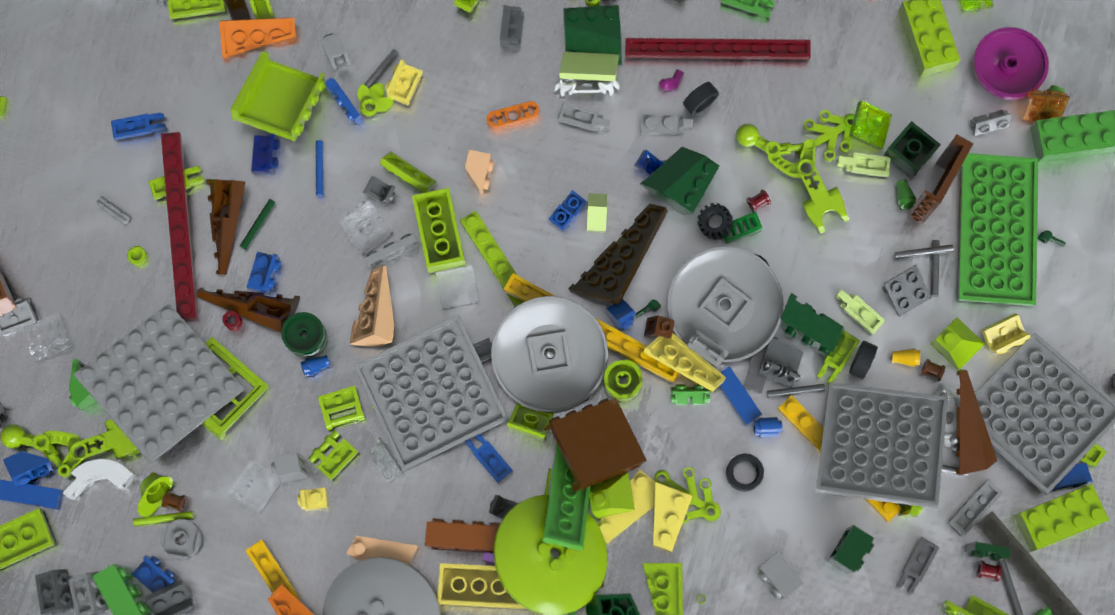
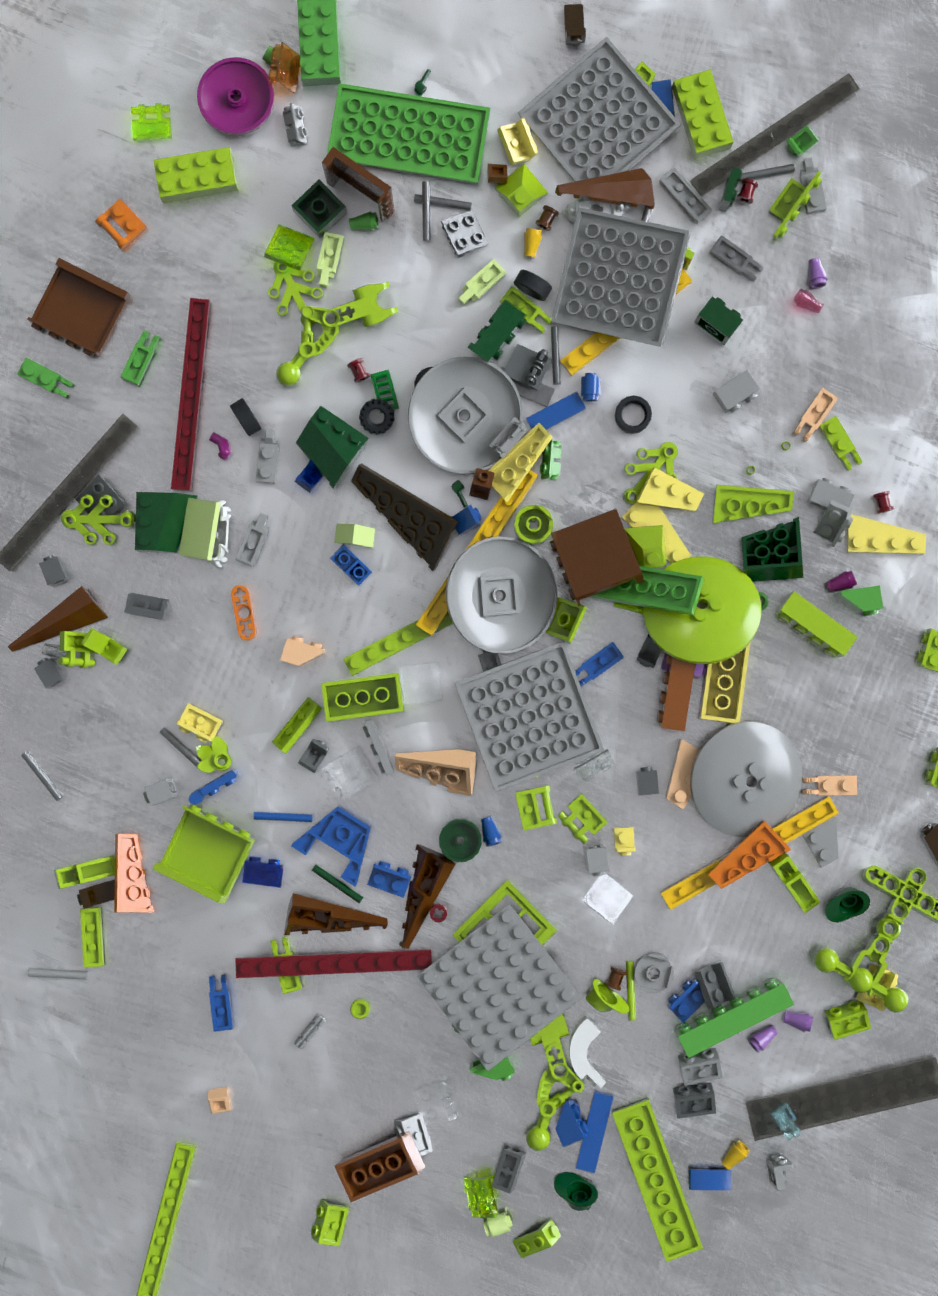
camera: 85 degrees left, 10 degrees up
none -> light nougat slope [208,1087,231,1114]
none -> blue wing [291,806,371,886]
none -> reddish brown plate [487,164,508,184]
none -> dark grey brick [636,767,659,795]

